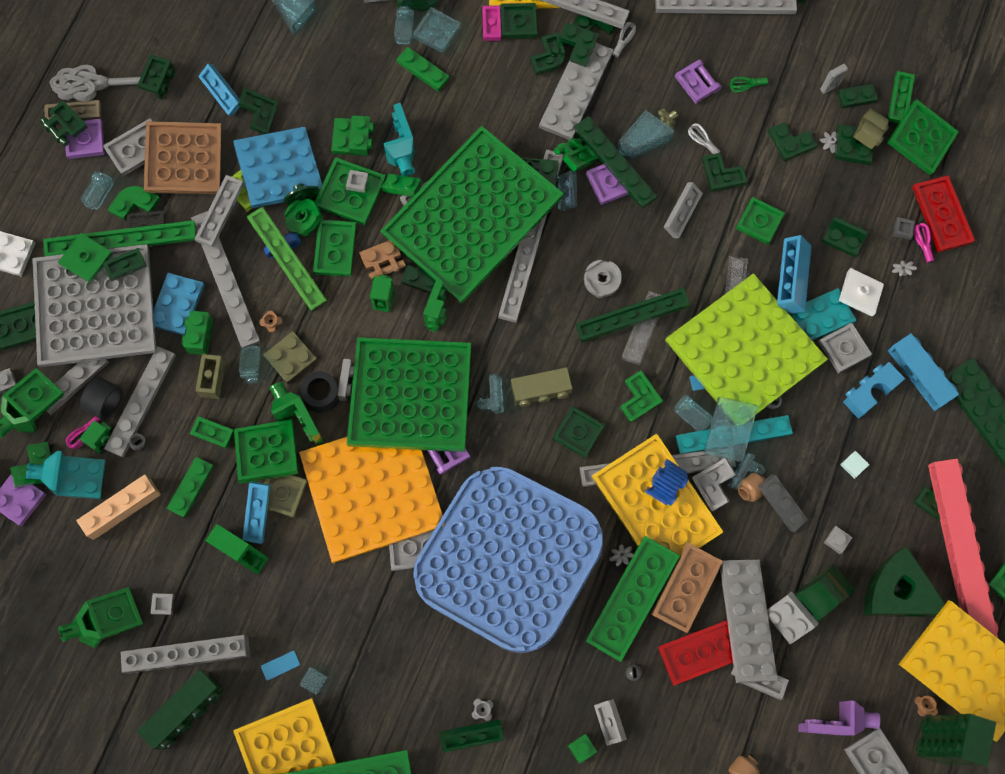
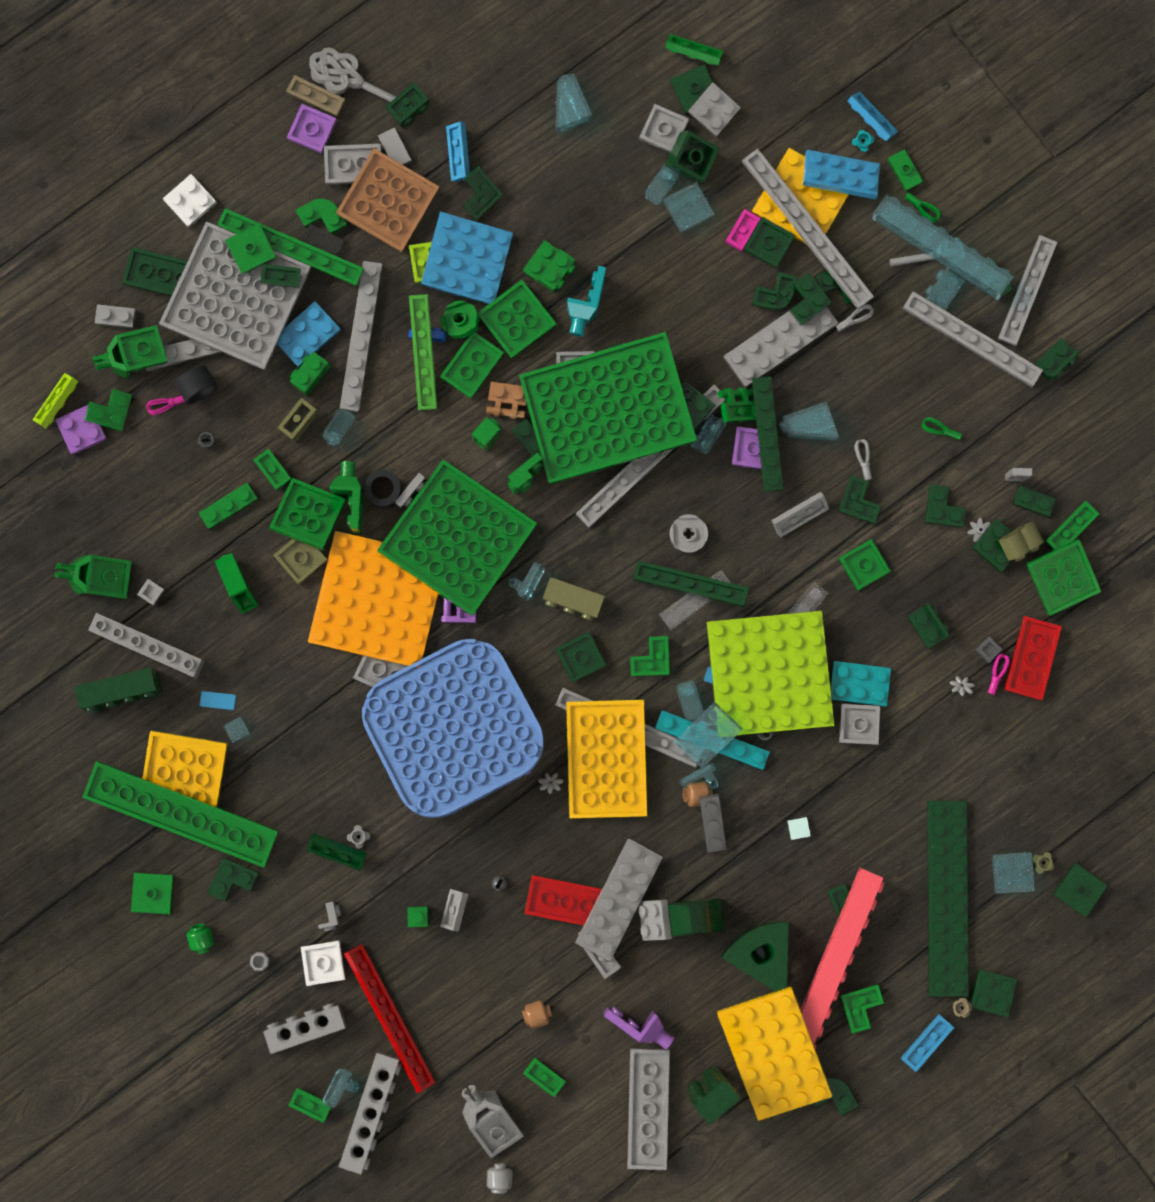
camera: 30 degrees right, 10 degrees up
teal plate [26,451,106,499] -> none
dark green plate [40,100,88,147] -> none
light nougat brick [76,475,161,540] -> none
green brick [80,421,112,454] -> none
clear light blue piece [81,171,114,210] -> none
light grey plate [104,346,176,458] -> none
light grey plate [195,175,244,248] -> none
dark azure plate [242,481,271,544] -> none
medium nougat plate [259,311,282,332] -> none
olive plate [263,331,317,384] -> none
dark green dish [284,184,320,204] -> none
light grey plate [346,170,369,193] -> none
green plate [381,173,423,197] -> none
green plate [397,47,450,92] -> none
green plate [586,536,680,662] -> none
blue brick [645,459,689,506] -> none
medium nougat plate [651,542,723,633] -> none
olive plant [658,108,679,131] -> none
medium lavender plate [675,59,722,104] -> none
light grey plate [692,458,736,511] -> none
dark azure brick [777,235,811,314] -> none
light grey plate [824,526,852,554] -> none
white plate [839,268,884,316] -> none
dark azure arch [843,362,905,419] -> none
dark azure brick [888,333,959,411] -> none
medium nougat plate [915,696,938,717] -> none
none -> light grey tile [378,127,412,166]

